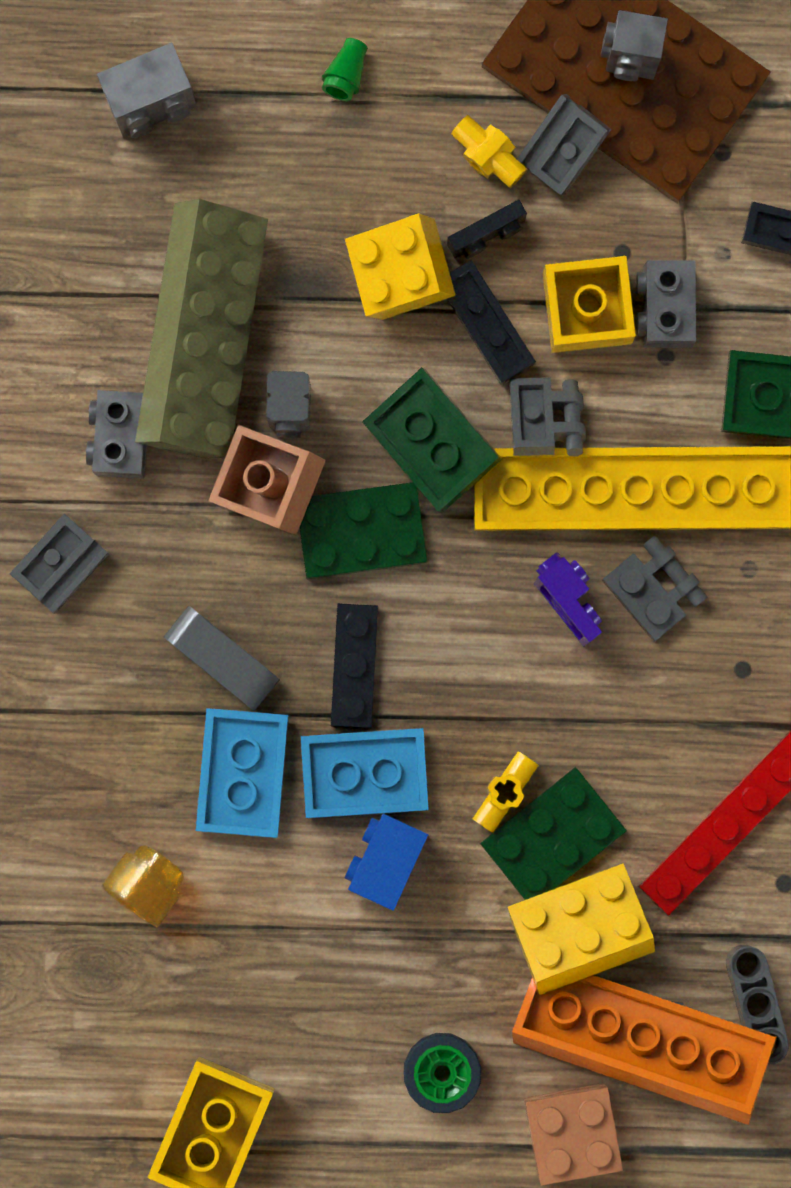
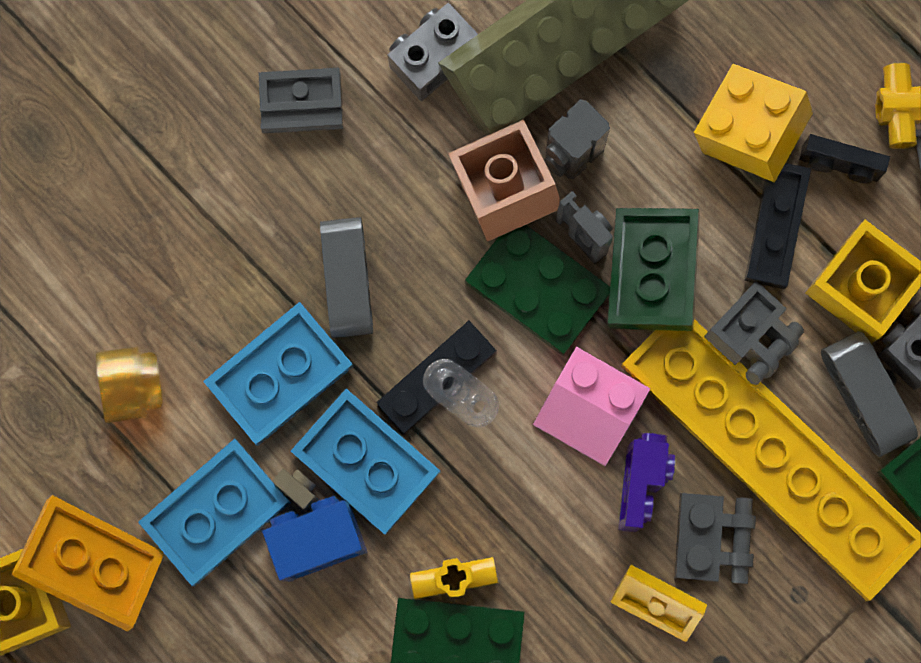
camera: 50 degrees right, 5 degrees down
none -> light orange plate [11,495,164,631]
none -> dark azure plate [138,439,291,586]
none -> dark tan plate [272,469,318,511]
none -> clear plate [423,359,499,427]
none -> bright pink slope [533,347,650,466]
none -> dark grey plate [556,191,613,265]
none -> yellow plate [610,565,707,642]
none -> dark grey beam [821,331,918,457]

